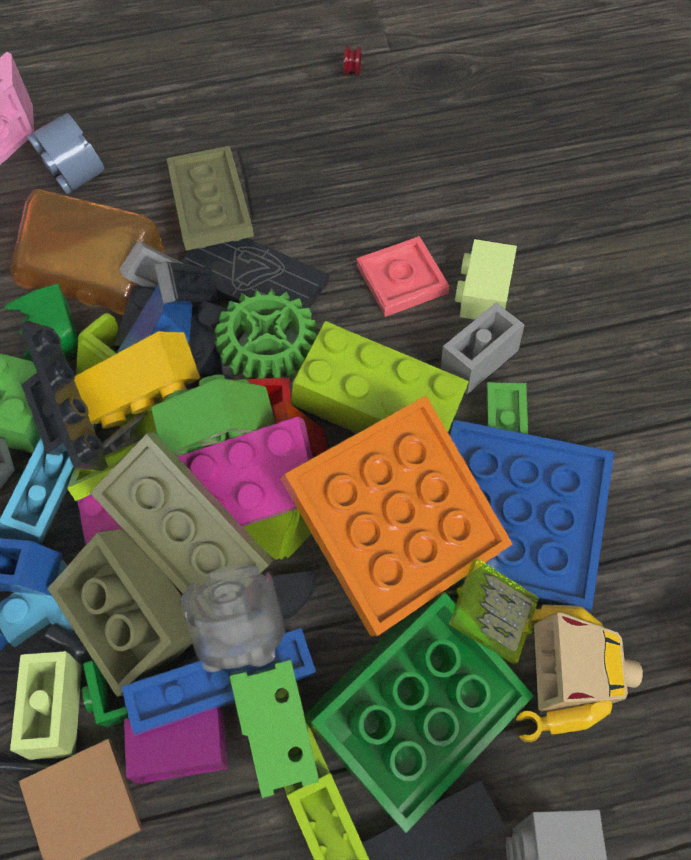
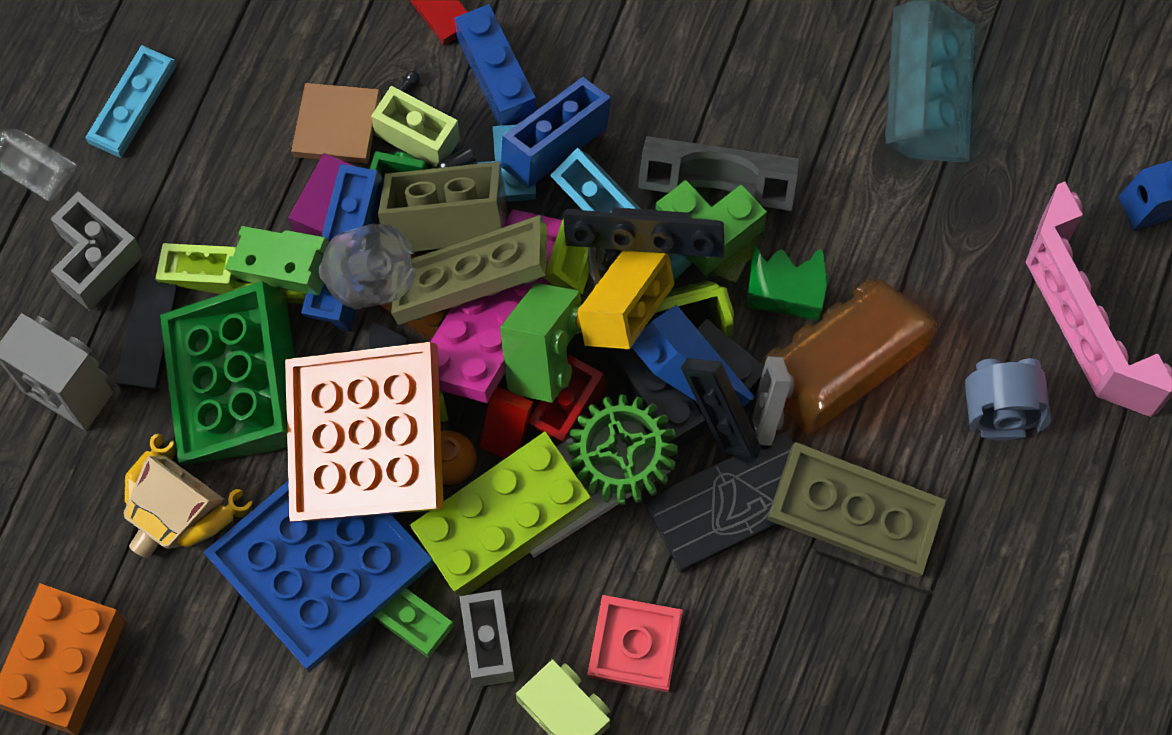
camera: 120 degrees right, 10 degrees up
piece [449,558,539,664] -> none

